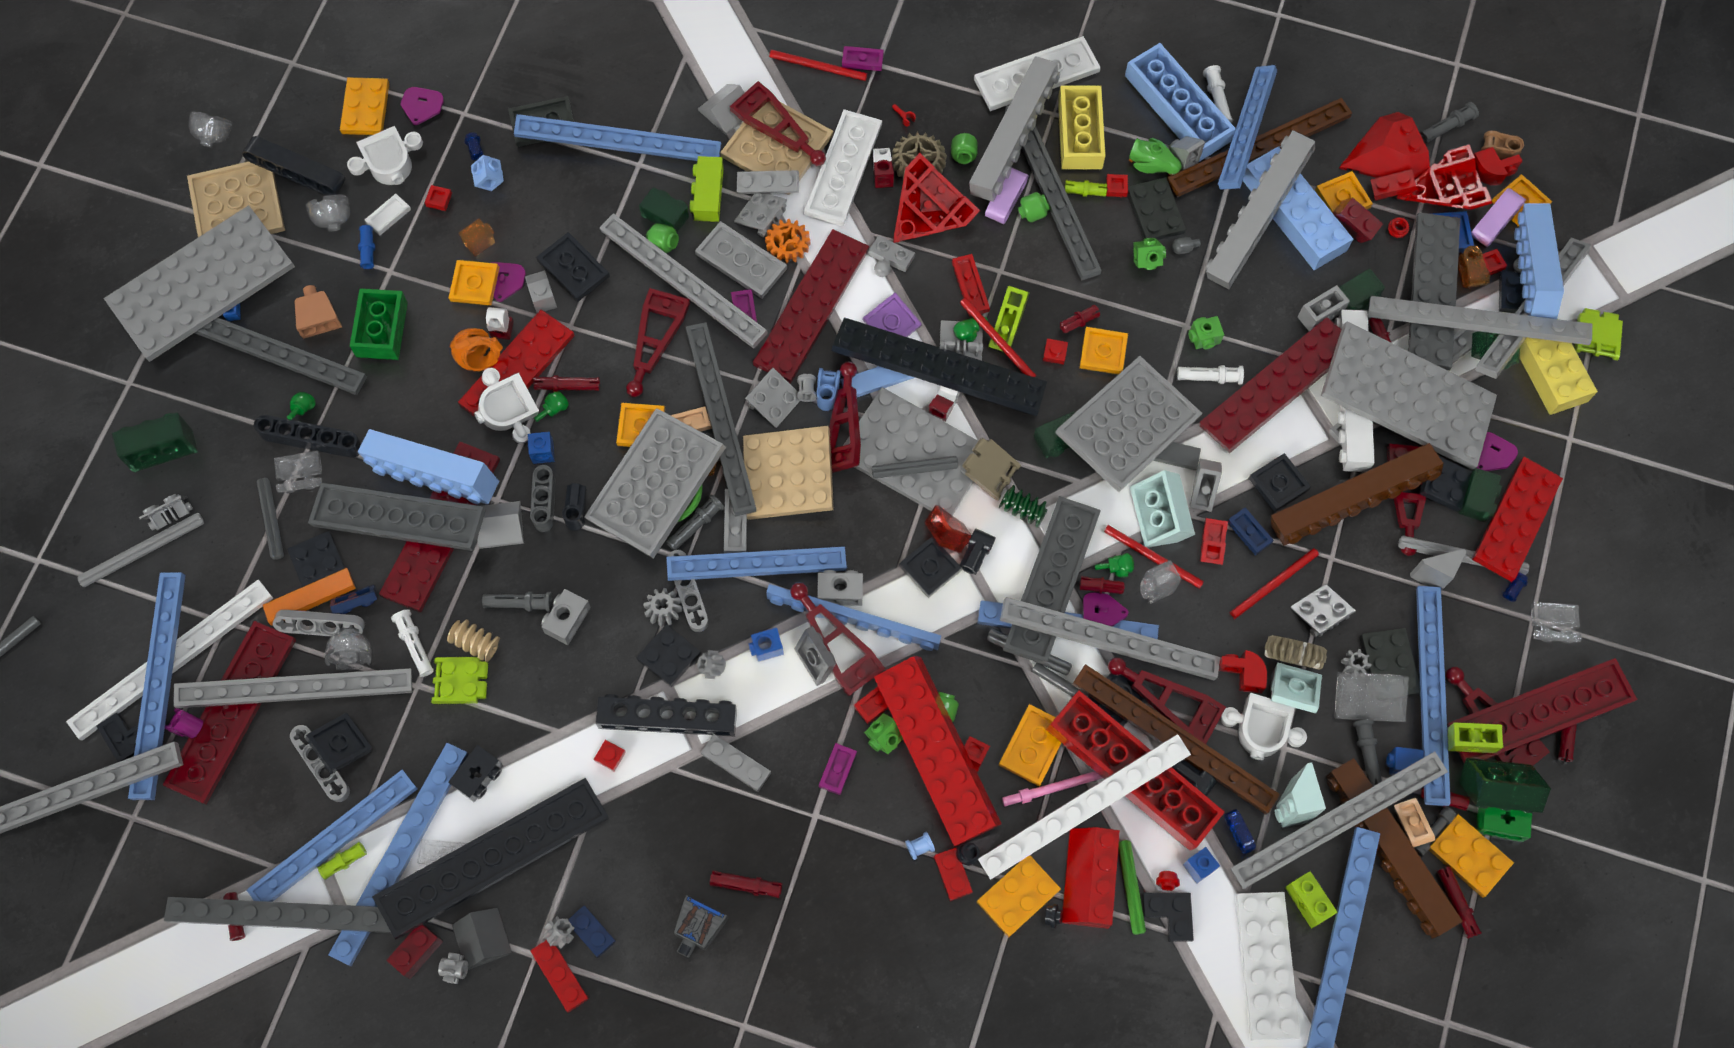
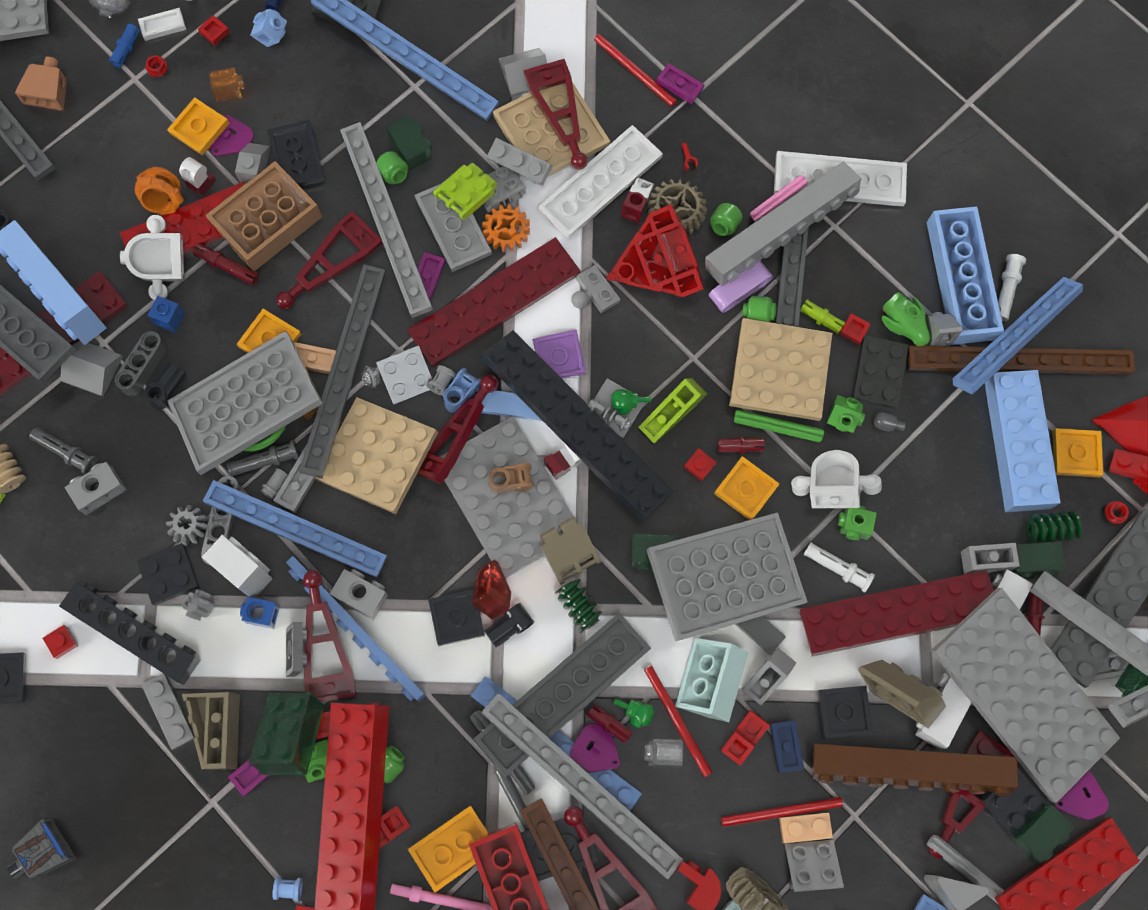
camera: 25 degrees right, 5 degrees up
green brick [350,289,408,360] -> none
green piece [534,392,569,422] -> none
lime brick [690,156,724,222] -> none
dark red pin [710,871,782,898] -> none
dark grey axle [872,456,958,479] -> none
red plate [952,254,990,317] -> none
red piece [960,297,1036,377] -> none
light yellow brick [1058,86,1105,169] -> none
light grey brick [1205,131,1315,289] -> none
dark red brick [1333,197,1383,243] -> none
none -> red plate [145,55,168,77]
none -> dark tan wedge [182,692,240,770]
none -> white brick [202,535,273,598]
none -> medium nougat slope [205,161,322,271]
none -> clear green brick [249,692,324,775]
none -> light grey pin [261,468,288,499]
none -> clear plate [361,366,380,389]
none -> lime plate [433,163,497,220]
none -> medium nougat piece [489,463,535,494]
none -> tan plate [729,318,832,421]
none -> bright green axle [734,410,824,442]
none -> bright pink axle [750,175,808,222]
none -> light nougat plate [779,813,833,843]
none -> white piece [791,450,882,508]
none -> dark tan slope [858,660,946,729]
none -> dark green piece [1027,511,1082,544]

